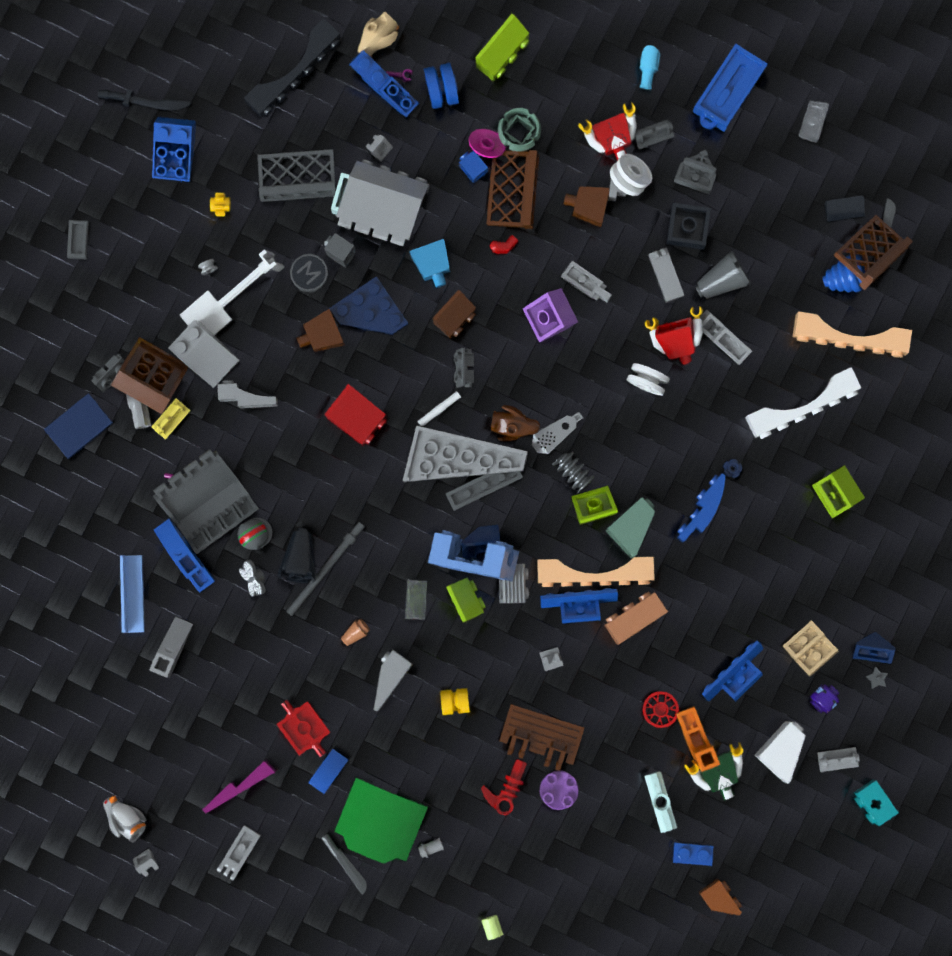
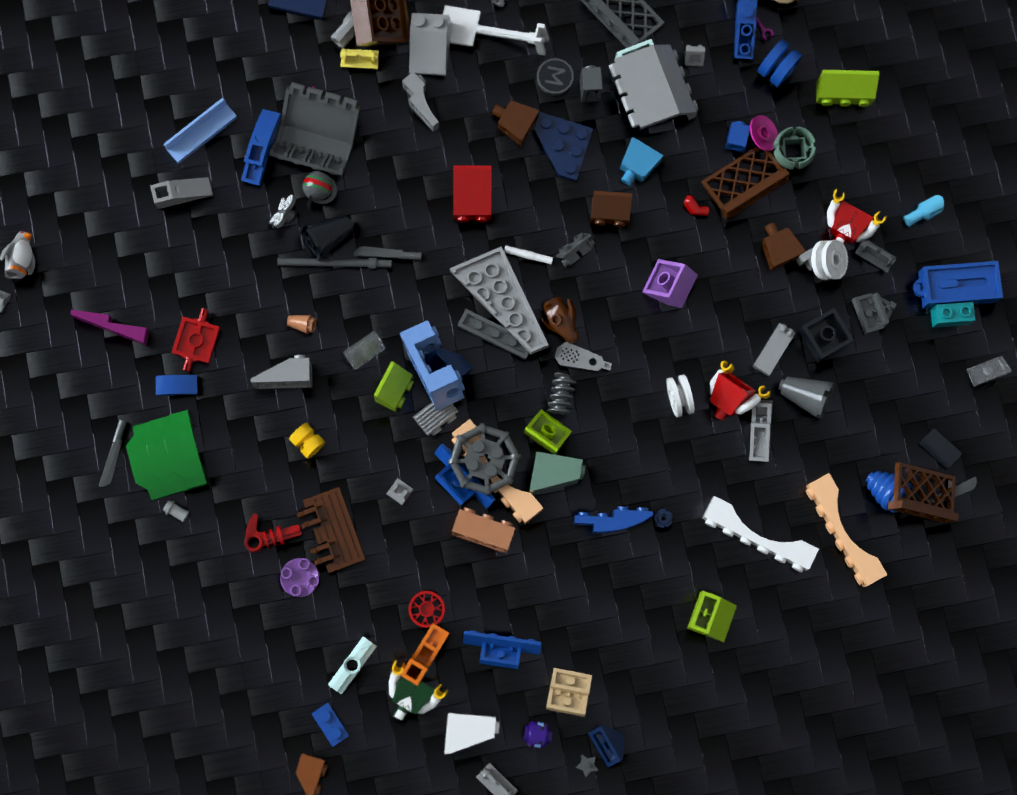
camera: 40 degrees right, 5 degrees down
light grey hinge [217,825,261,880] -> none
yellowish green piece [481,915,503,940] -> none
light grey hinge [561,261,612,303] -> none
none -> dark grey piece [354,246,422,260]
none -> dark grey plate [448,423,521,496]
none -> teal brick [930,302,975,328]

